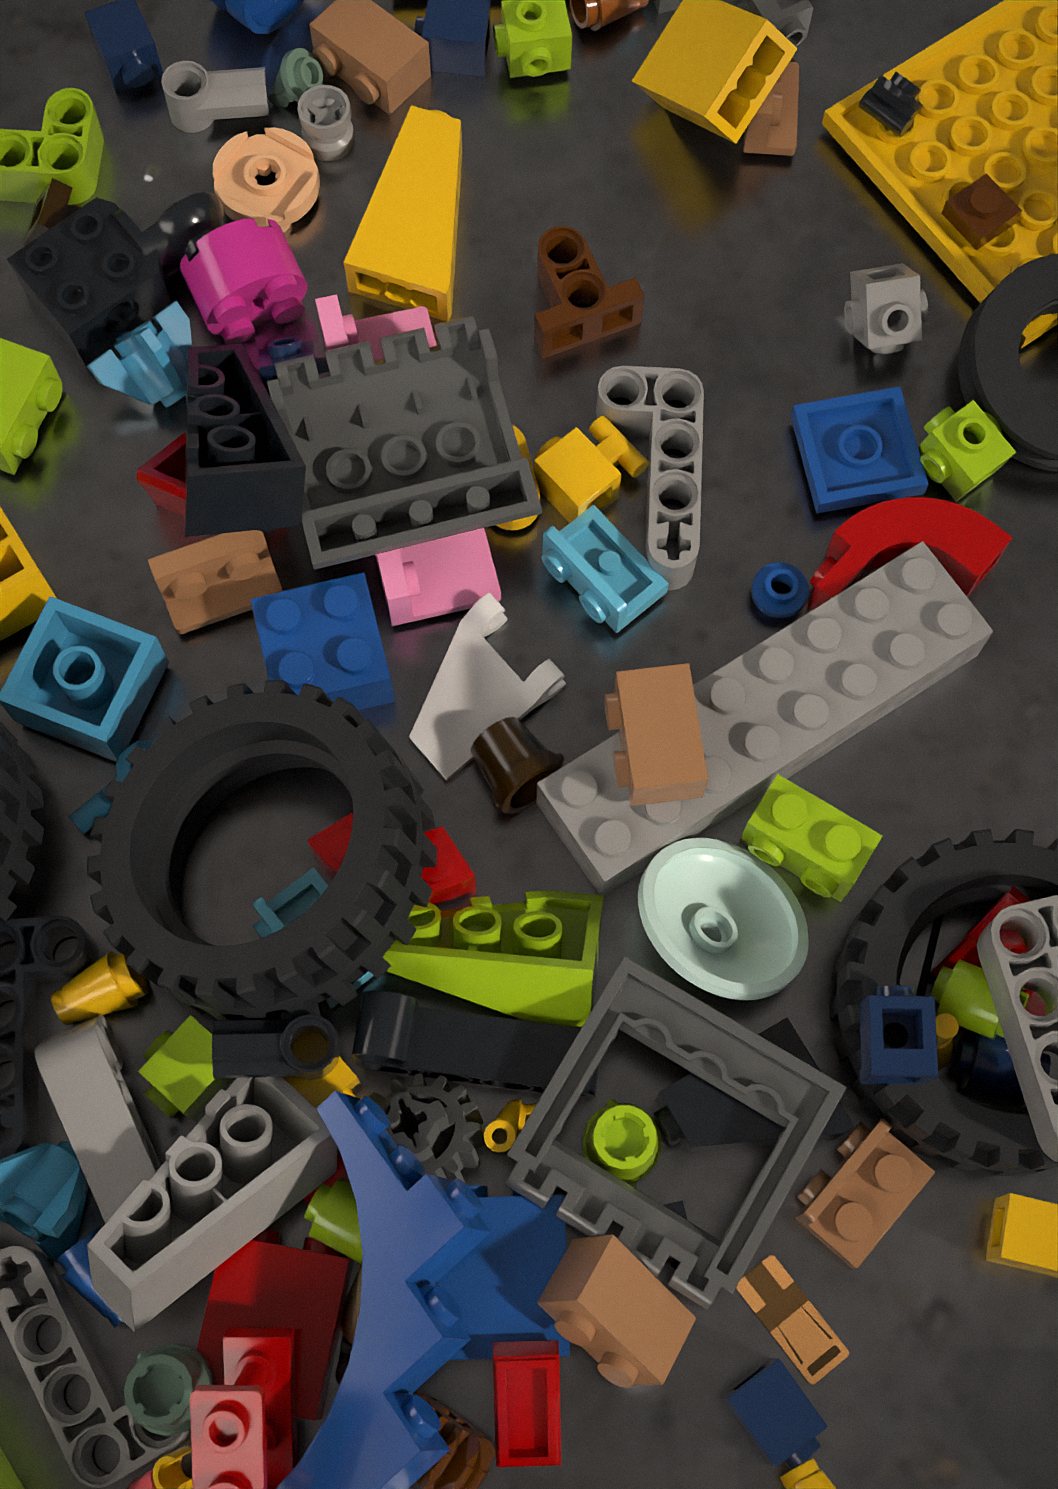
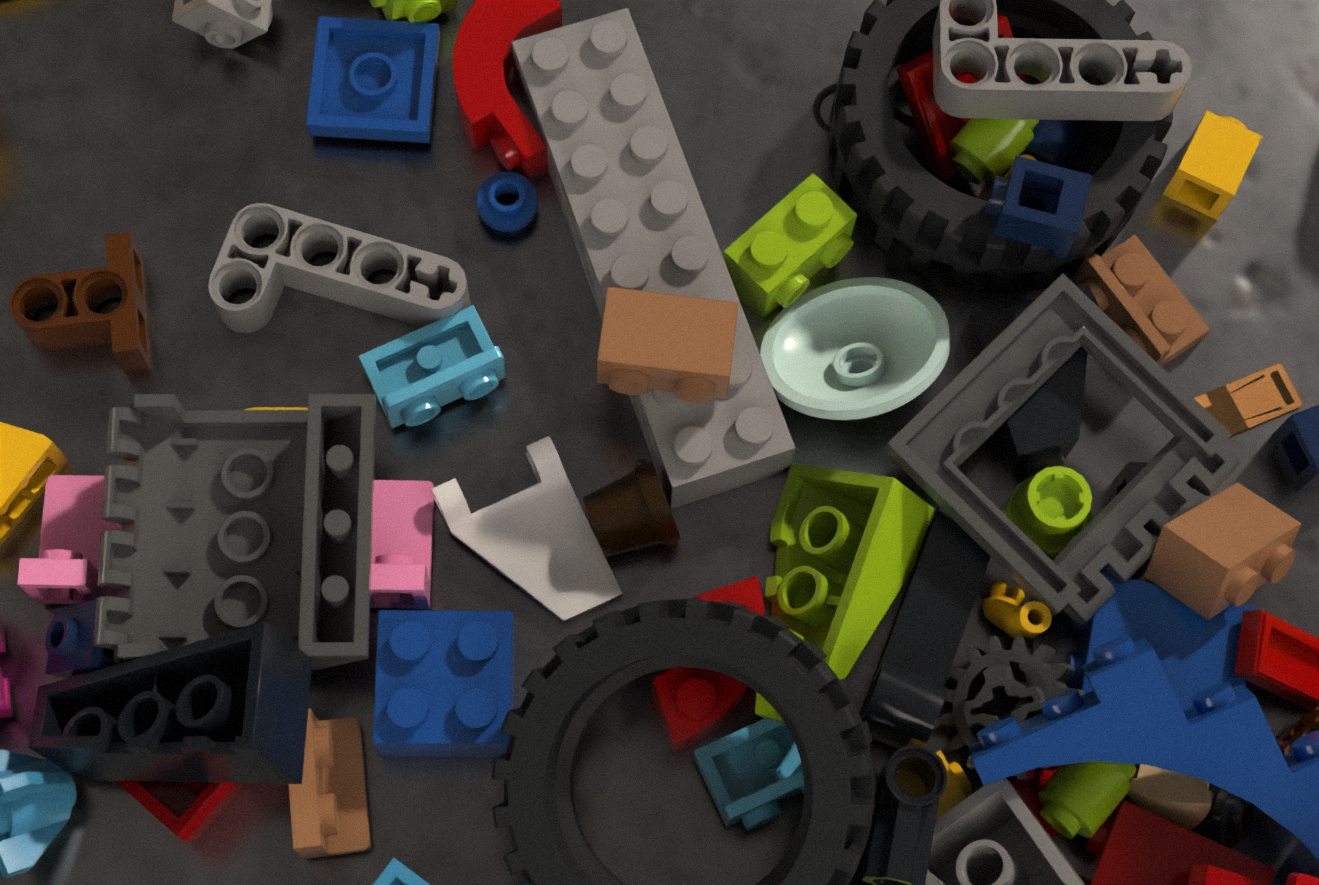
camera: 80 degrees left, 0 degrees up
yellow brick [534,415,649,523] -> none

